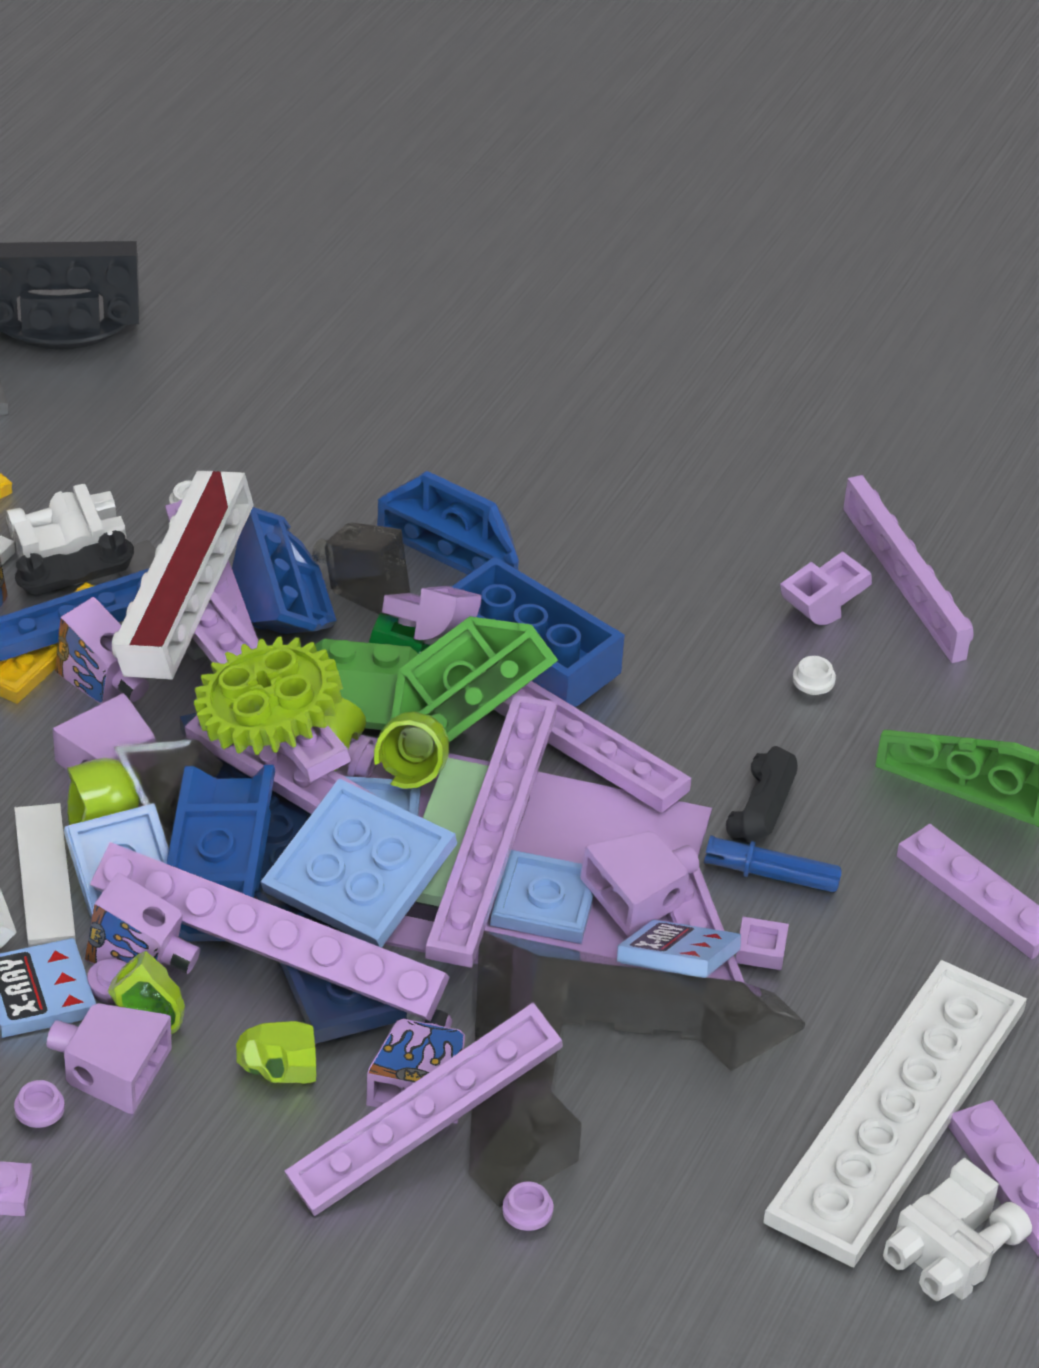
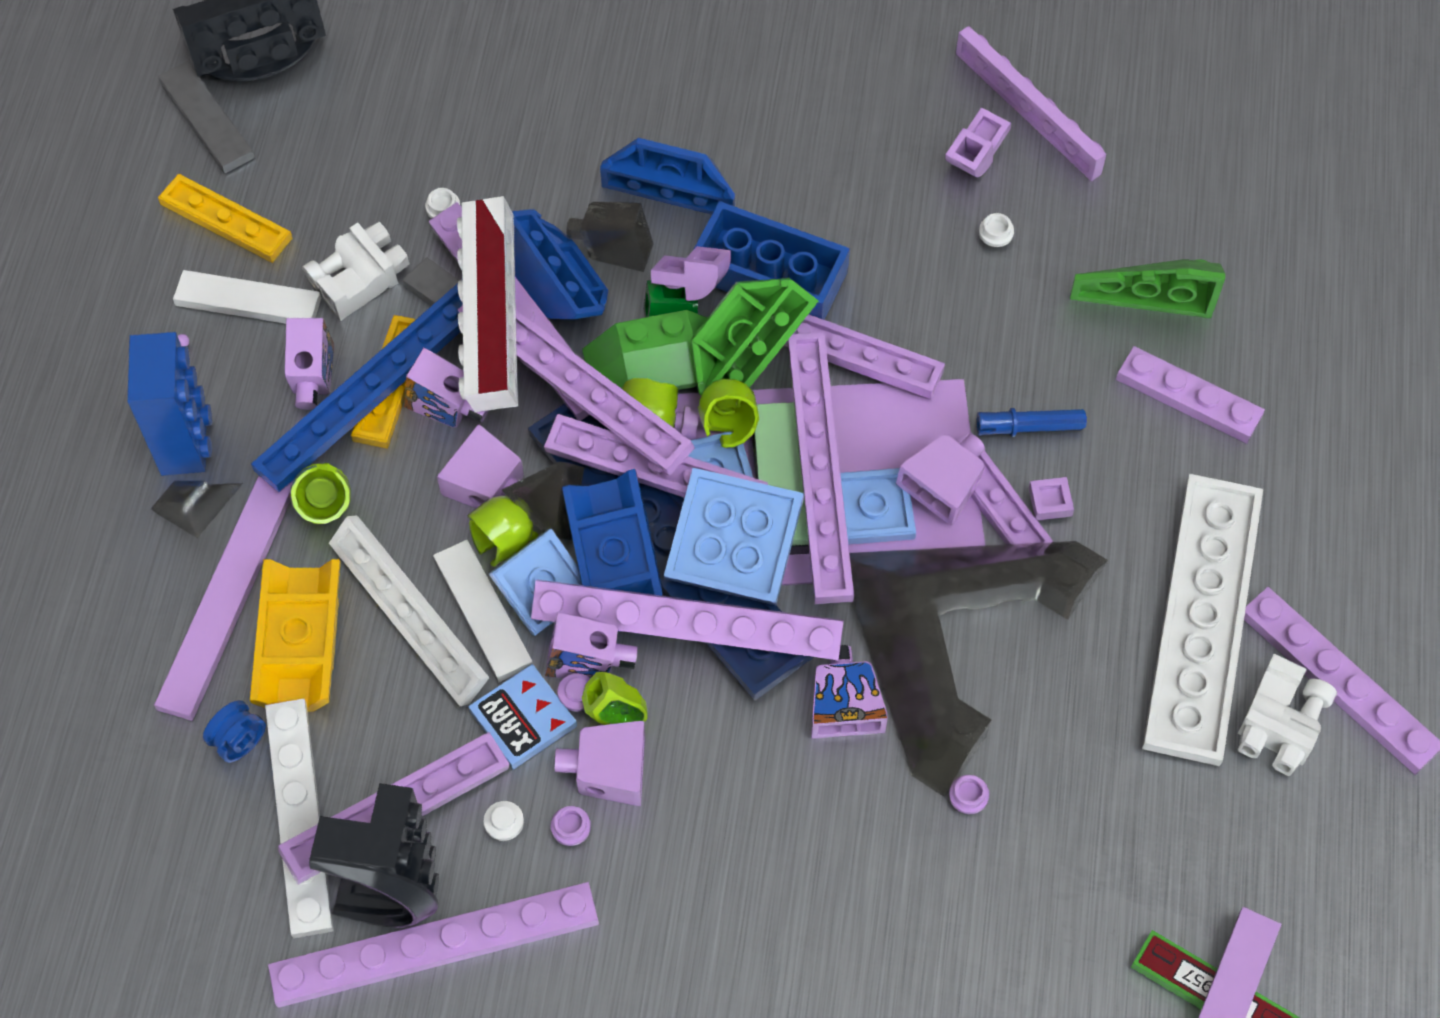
camera: 15 degrees left, 20 degrees up
black piece [15,530,134,595] -> none
lime gear [194,636,343,755] -> none
lime rock [236,1021,316,1084] -> none
lavender plate [285,1003,563,1217] -> none
light blue tile [617,919,741,978] -> none
black piece [726,746,798,844] -> none

